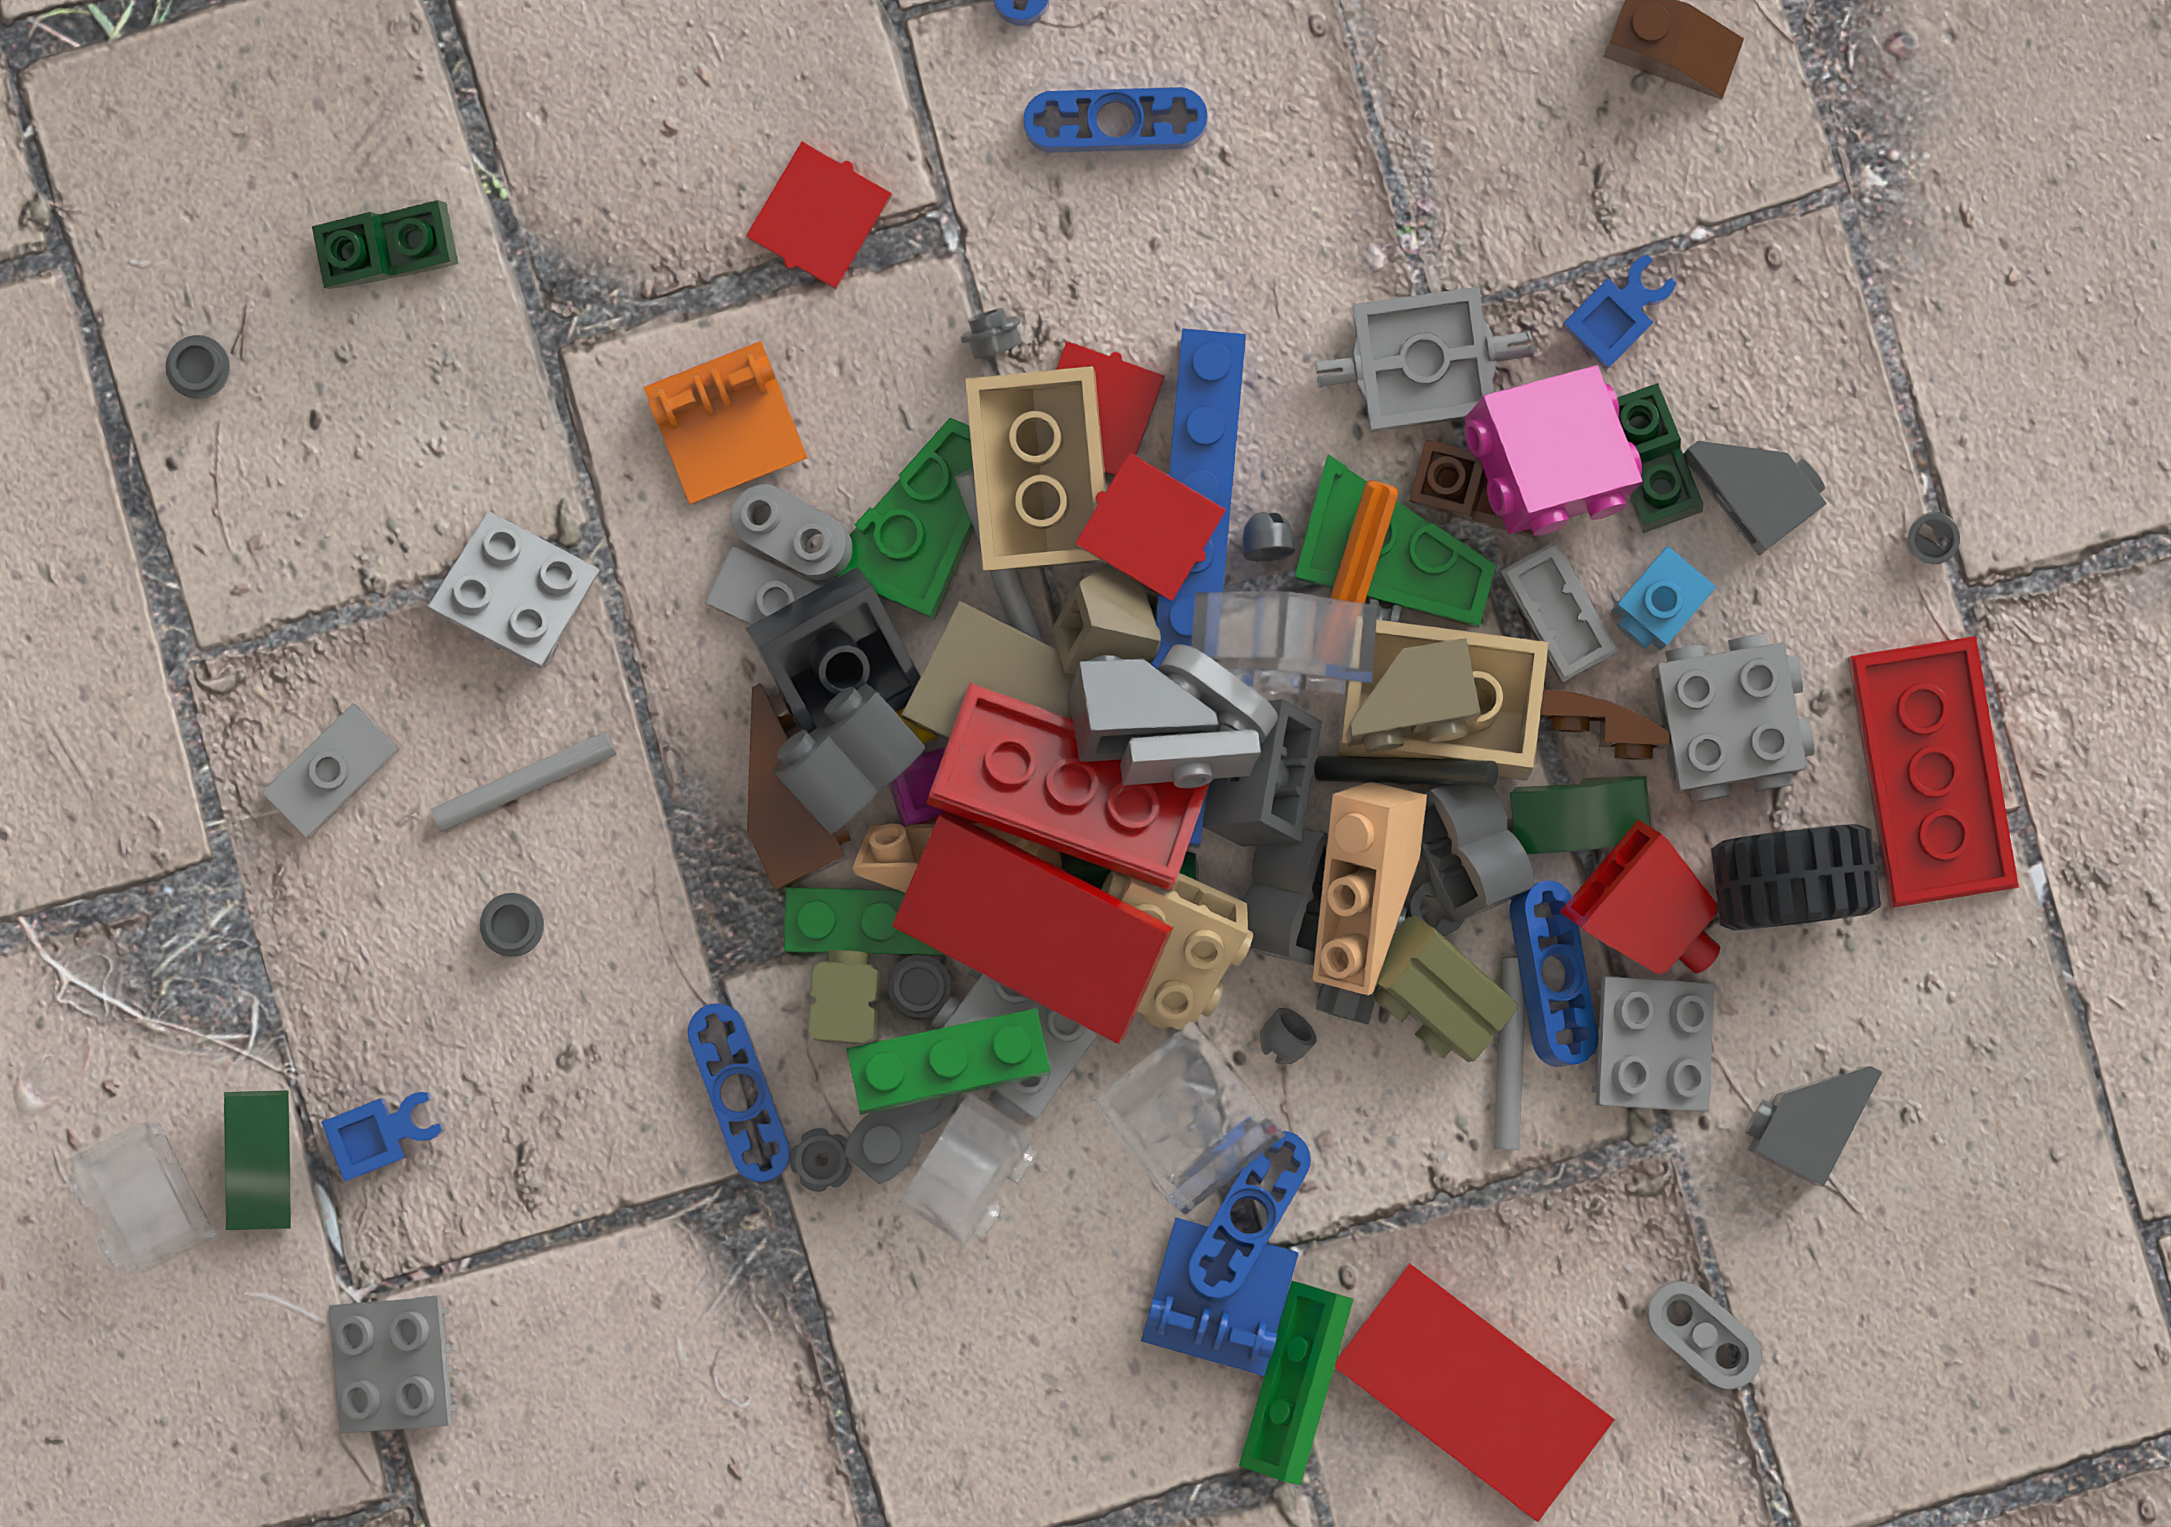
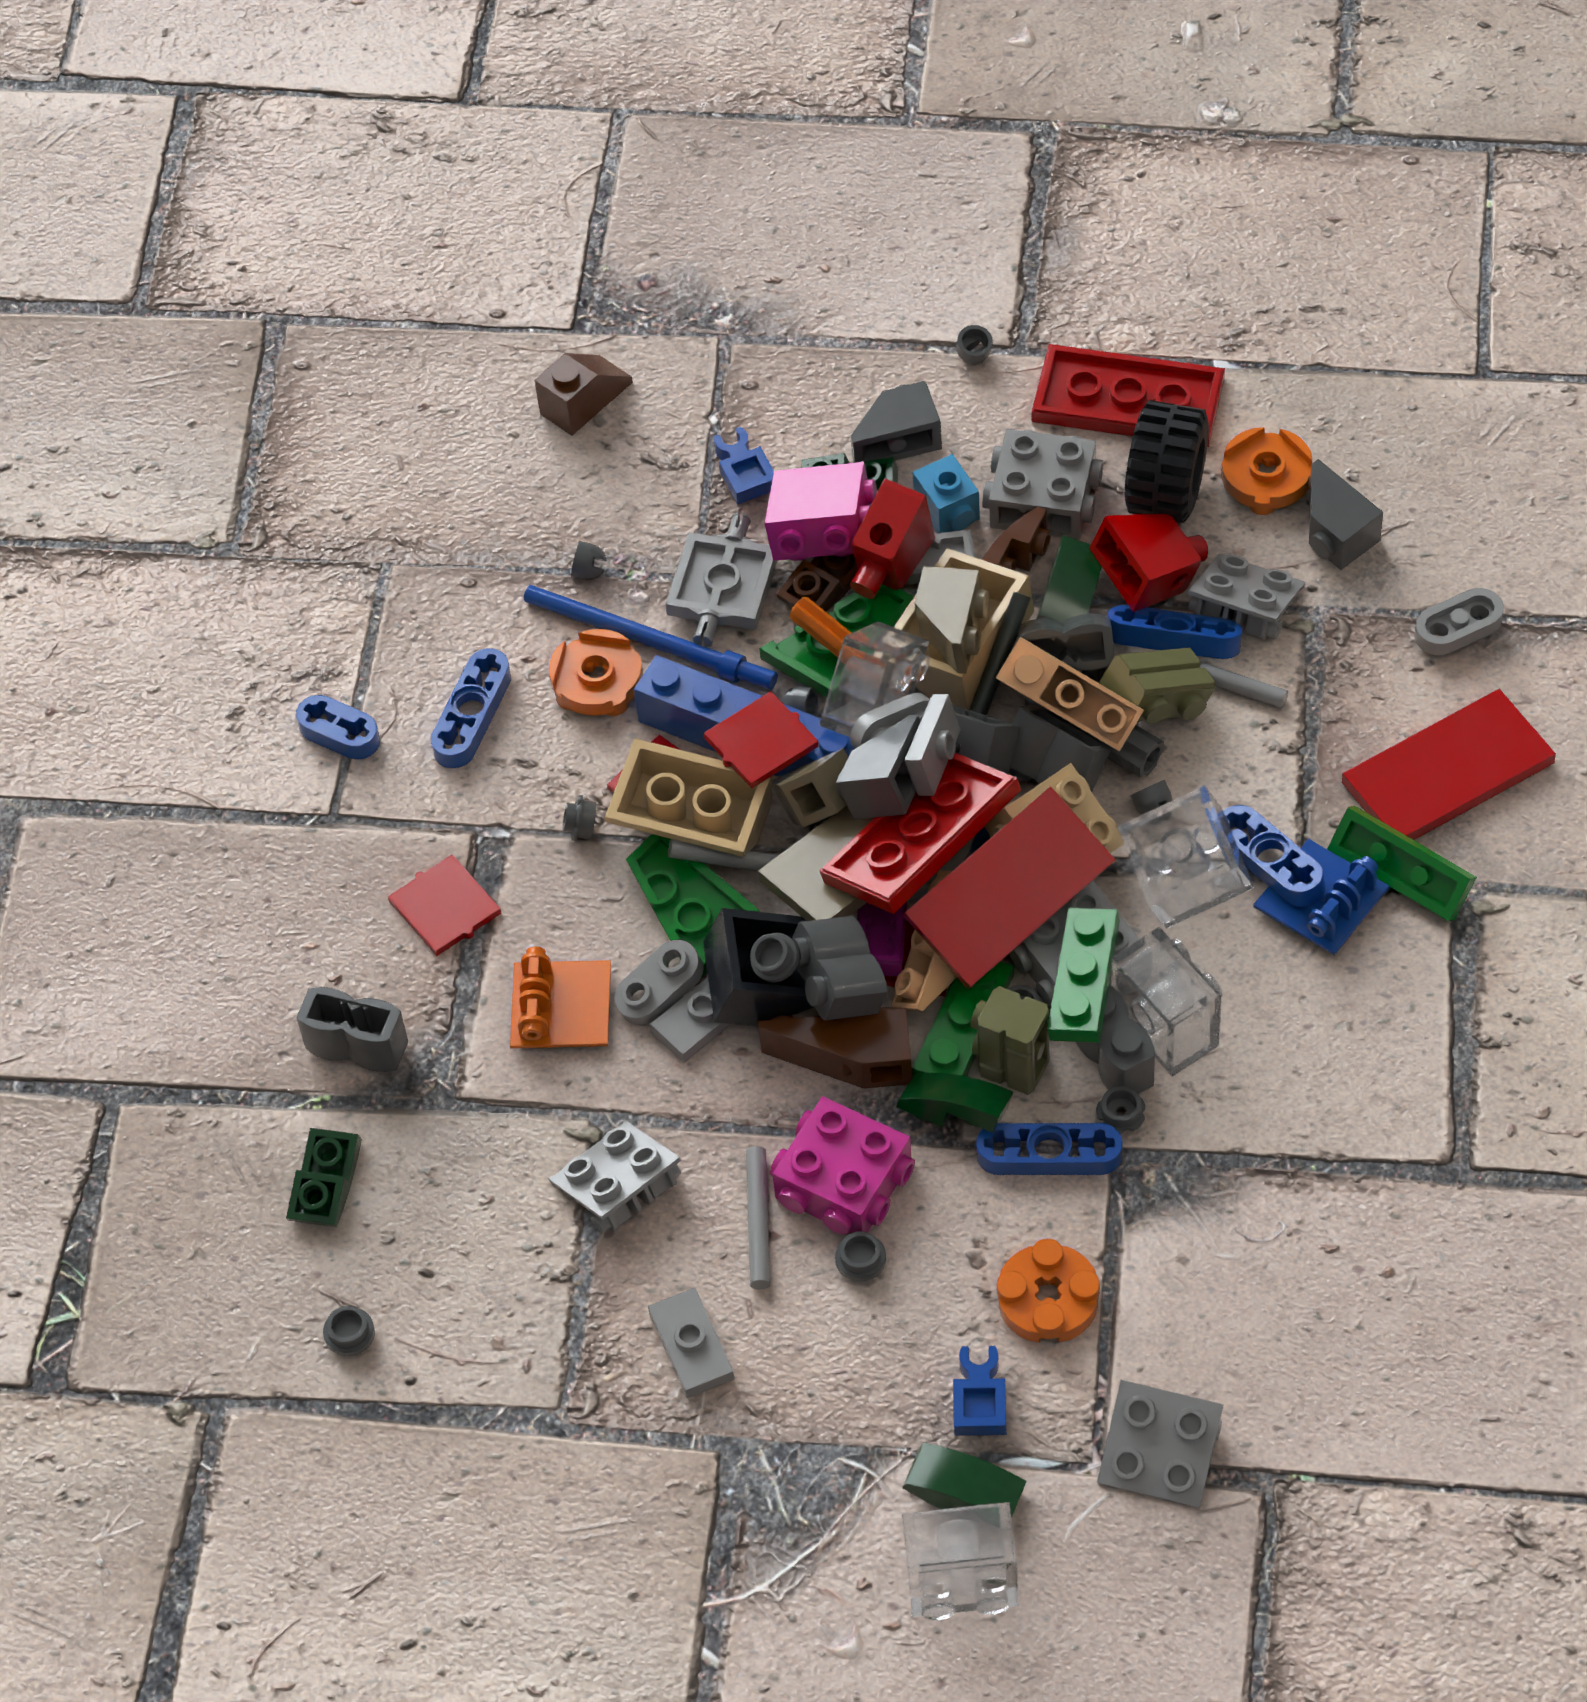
camera: 65 degrees left, 30 degrees down
none -> dark grey brick [296,987,409,1072]
none -> blue bar [524,585,778,690]
none -> orange plate [549,629,643,716]
none -> dark grey hinge [571,541,607,580]
none -> dark grey plate [750,933,800,982]
none -> dark pink brick [770,1096,915,1235]
none -> red torso [850,479,935,599]
none -> dark green slope [896,1073,1014,1133]
none -> orange plate [996,1238,1100,1343]
none -> orange plate [1221,427,1312,515]

